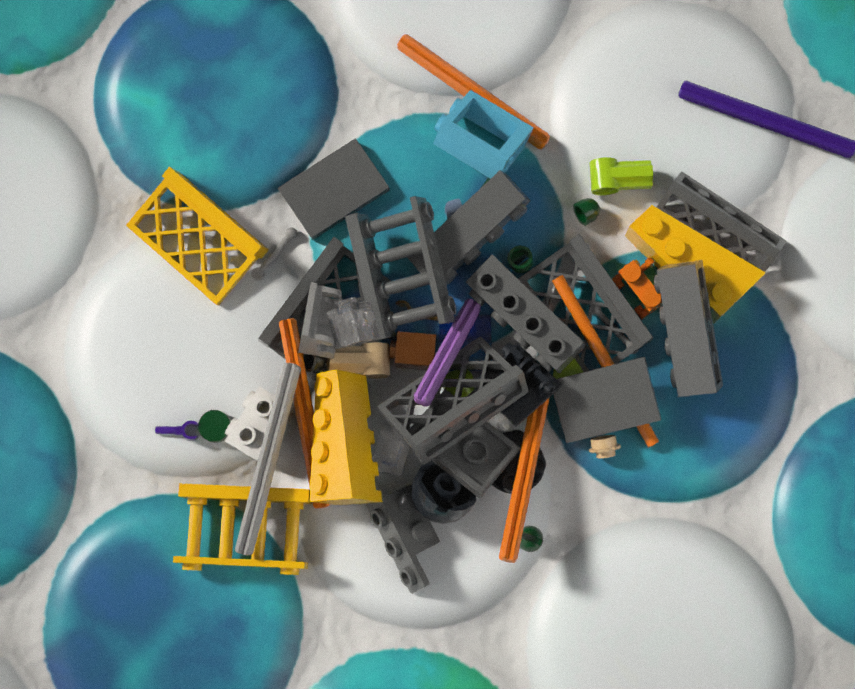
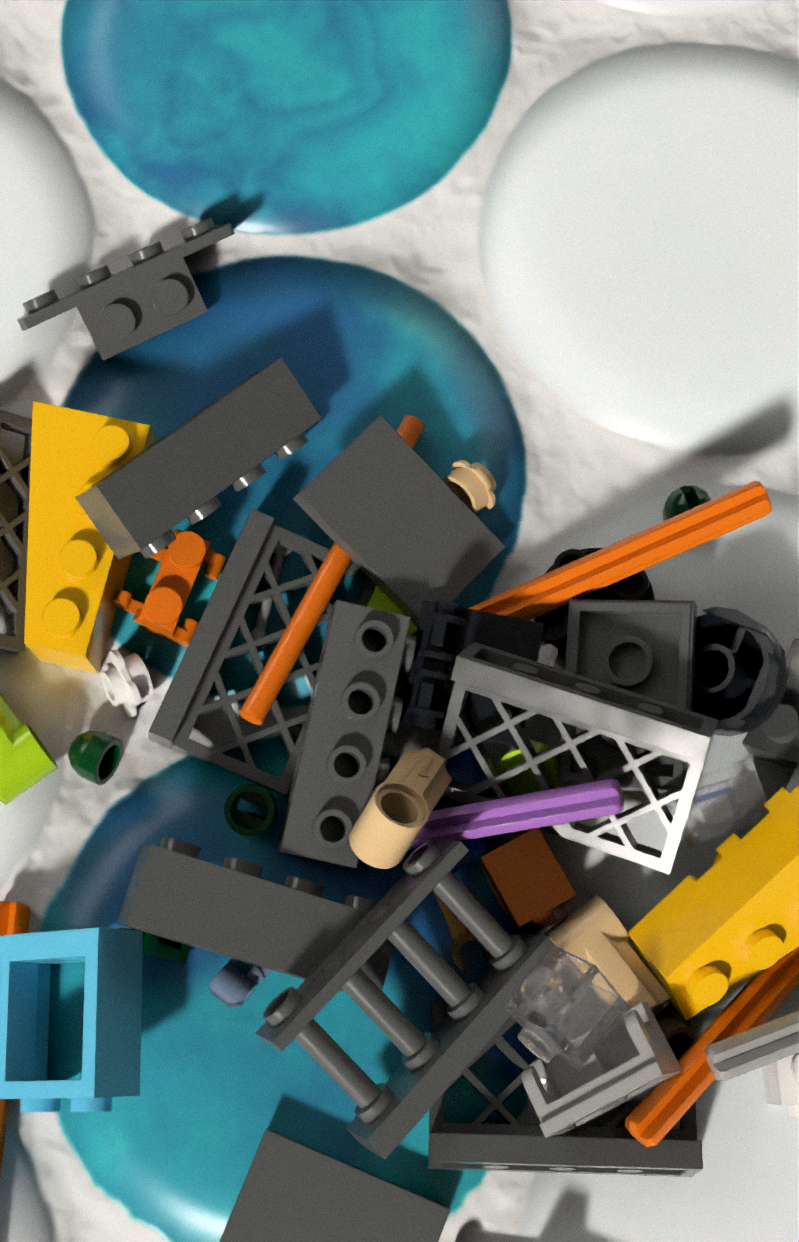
camera: 130 degrees left, 5 degrees down
none -> dark grey bracket [17,217,235,360]
none -> white plate [101,649,154,718]
none -> tan piece [349,748,452,869]

